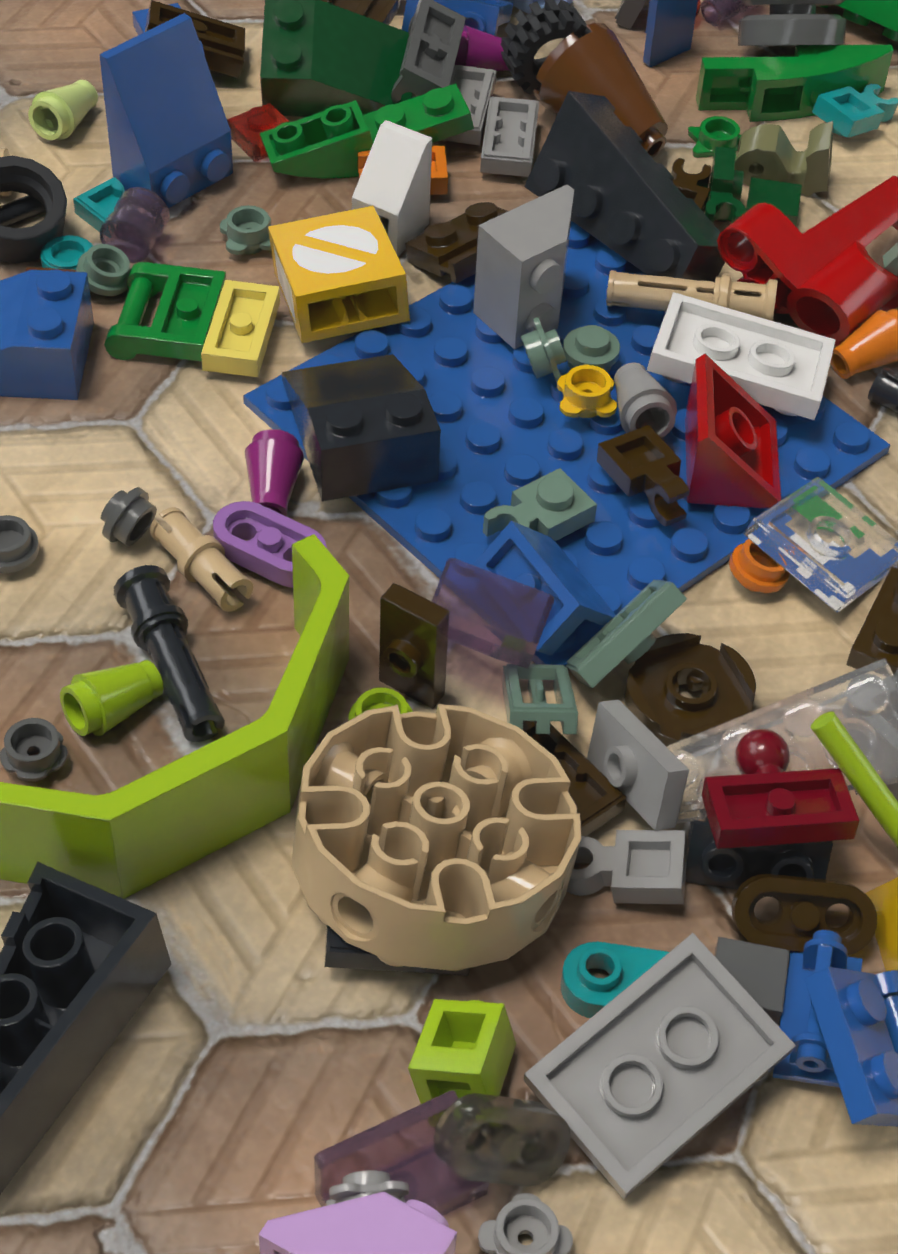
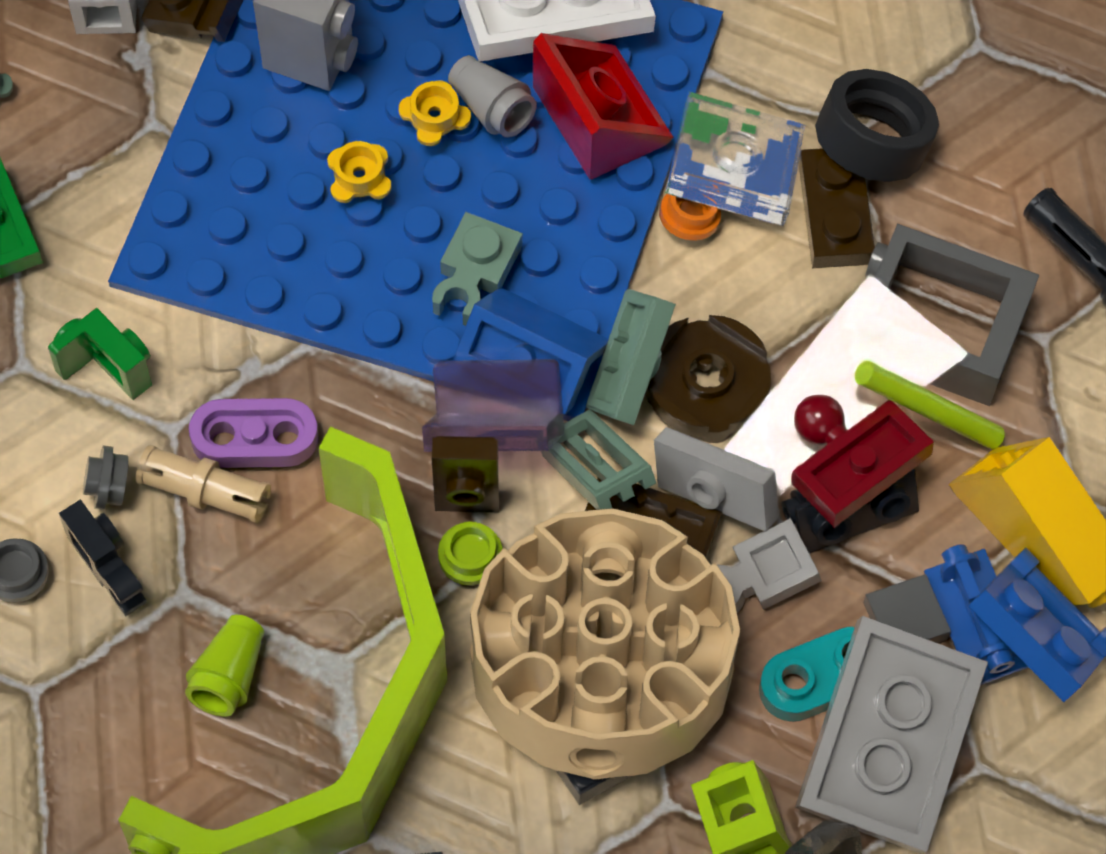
camera: 30 degrees left, 15 degrees up
dark grey plate [0,718,68,781] -> none
black pin [114,565,225,742] -> none
light yellow plate [201,280,280,377] -> none
magenta cone [245,429,304,516] -> none
yellow brick [268,206,410,343] -> none
black slope [282,354,441,502] -> none
sand green plate [521,317,567,383] -> none
sand green plate [563,325,620,372] -> none
dark brown plate [597,425,690,526] -> none
dark brown plate [732,874,877,955] -> none
none -> green bracket [48,307,152,400]
none -> black plate [59,499,147,617]
none -> yellow plate [327,141,392,203]

